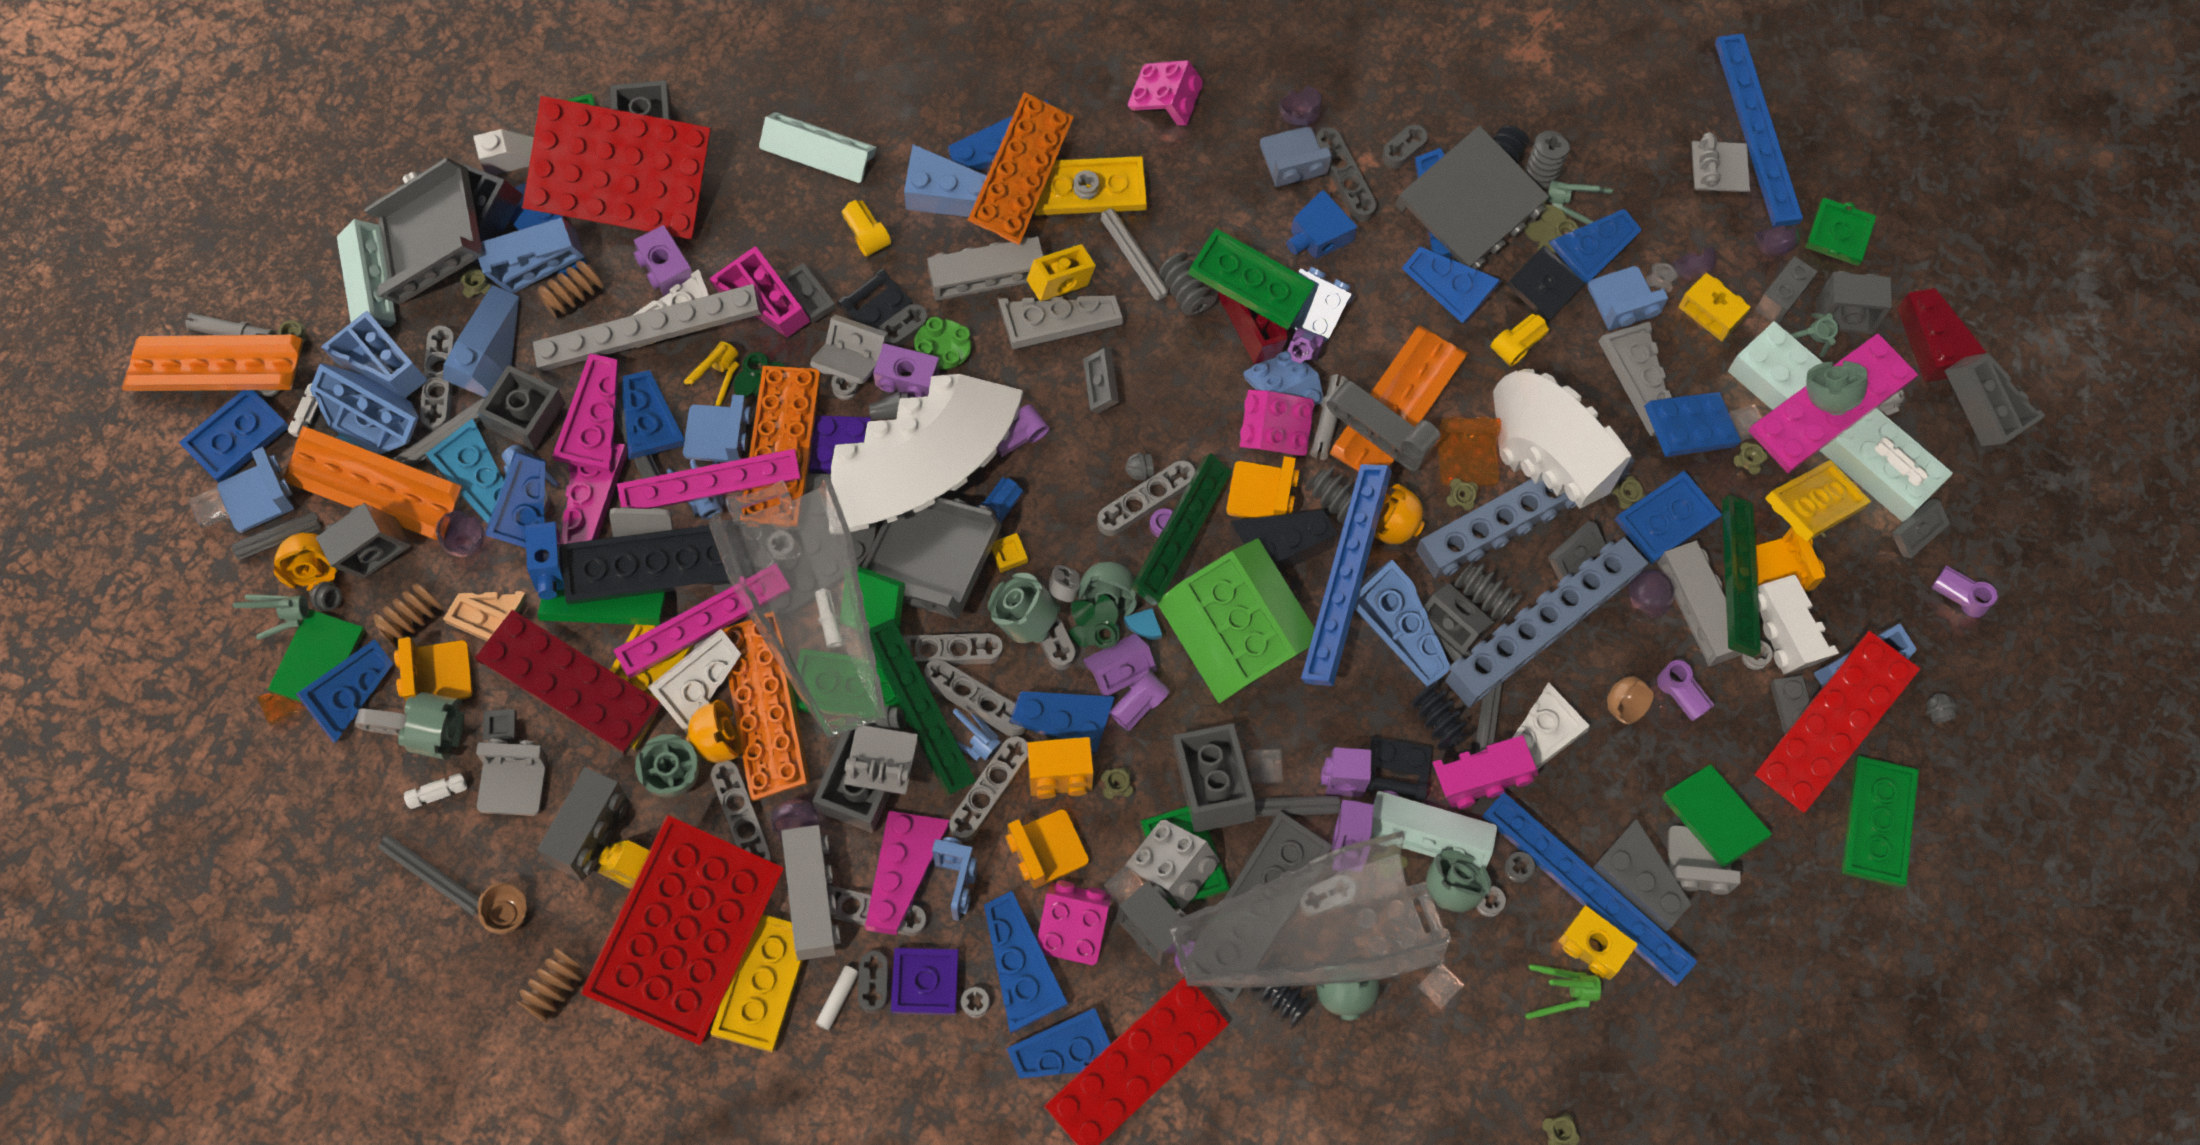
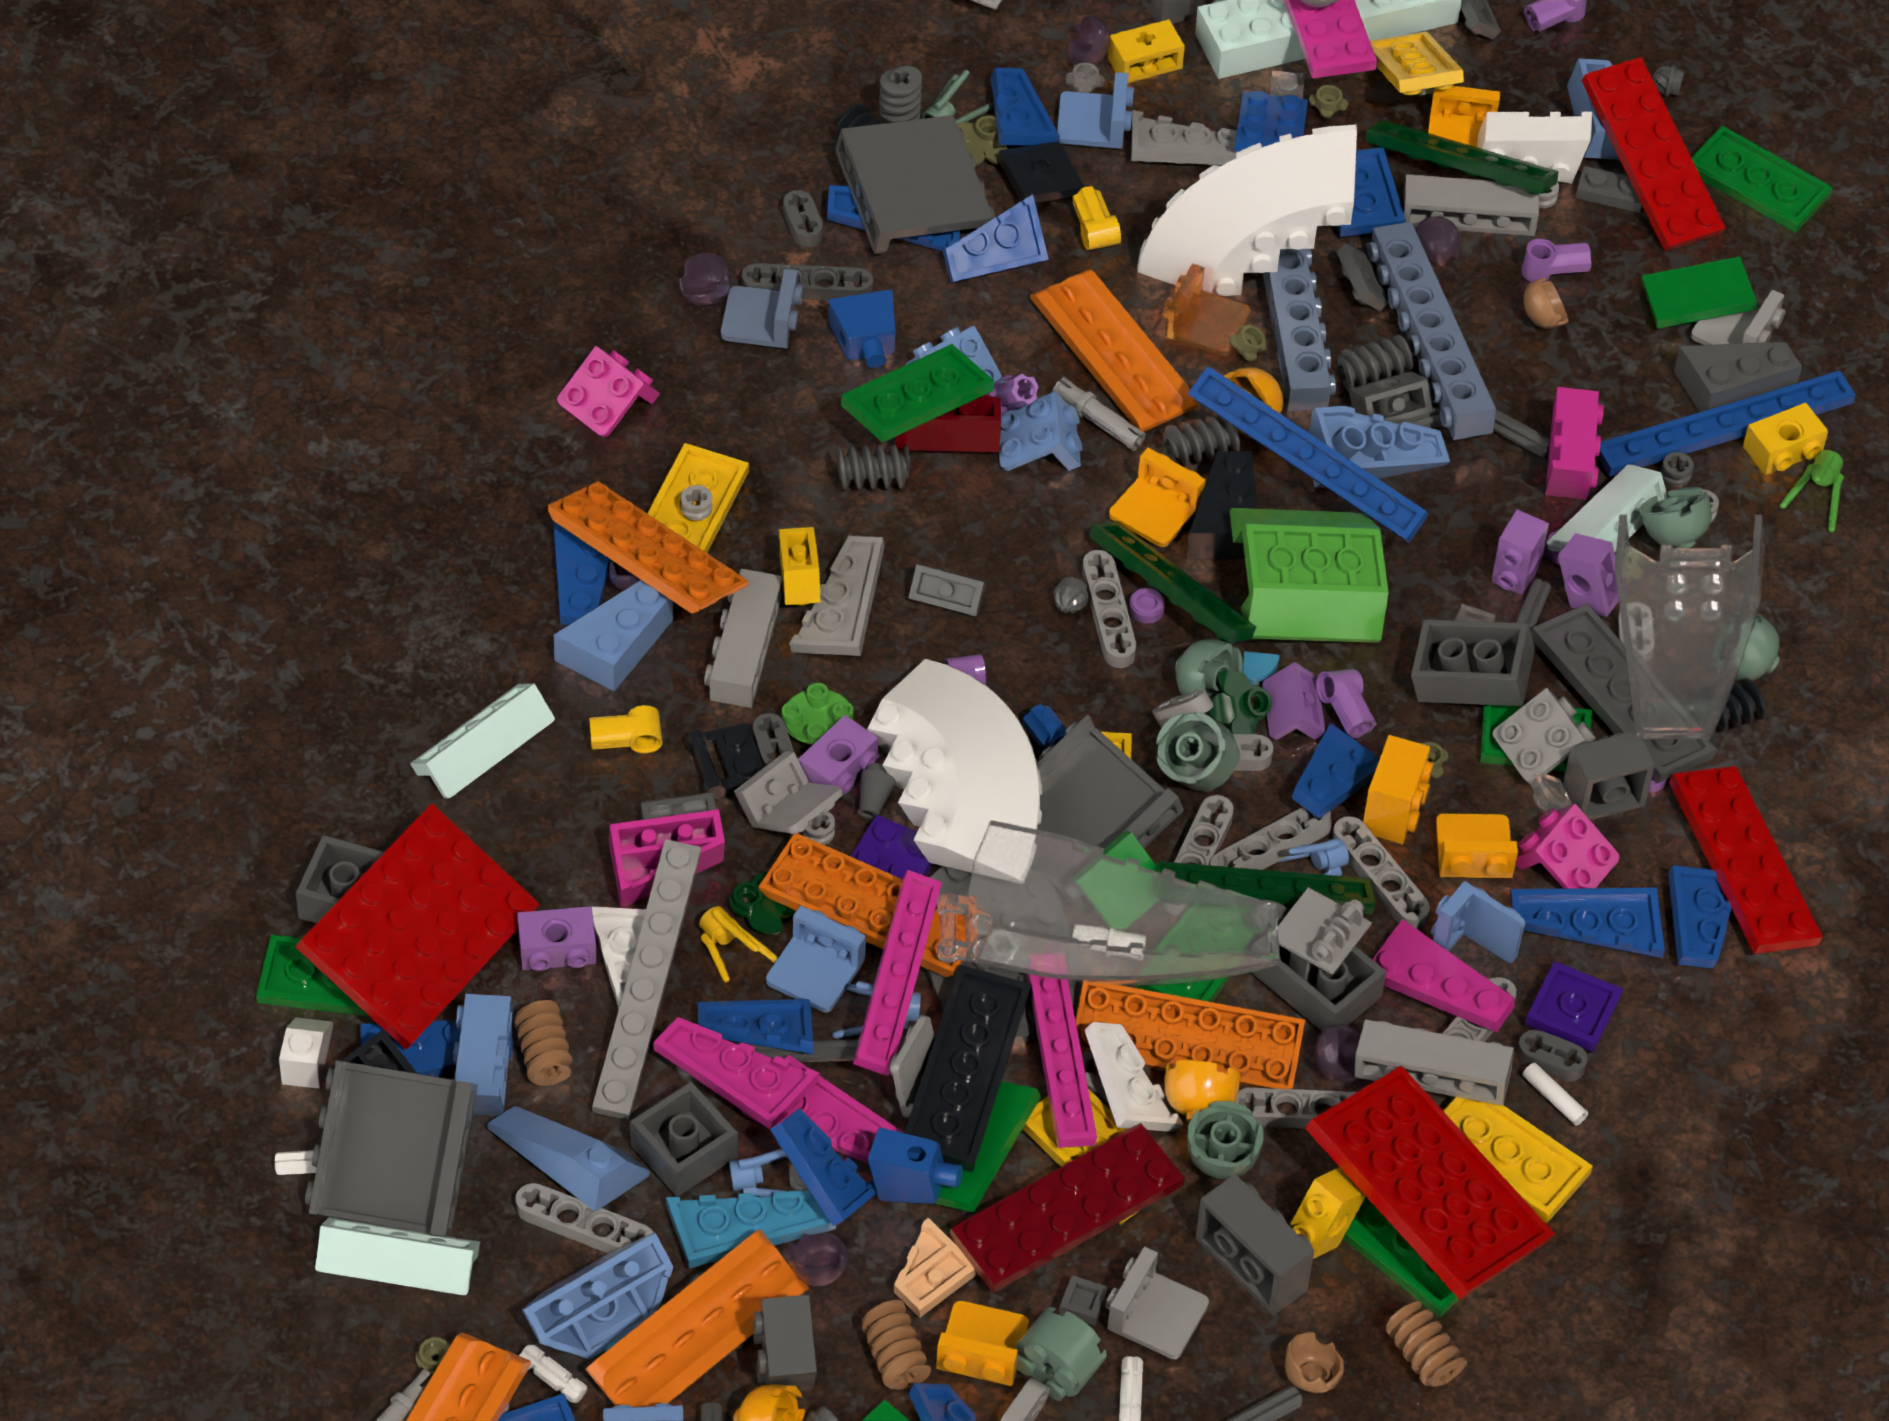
camera: 65 degrees left, 15 degrees down
medium blue wedge [321,310,427,398] -> none
light grey axle [393,398,485,467] -> none
olive plate [460,268,491,298] -> none
light grey bush [961,987,990,1018] -> none
light grey axle [1101,208,1168,301] -> none
dark pink bracket [1240,390,1314,456] -> none
dark grey beam [1327,381,1441,471] -> none
black plate [1366,737,1432,801] -> none
black piece [1410,682,1474,751] -> none
clear plate [1418,963,1464,1009] -> none
white wing [1512,682,1590,769] -> none

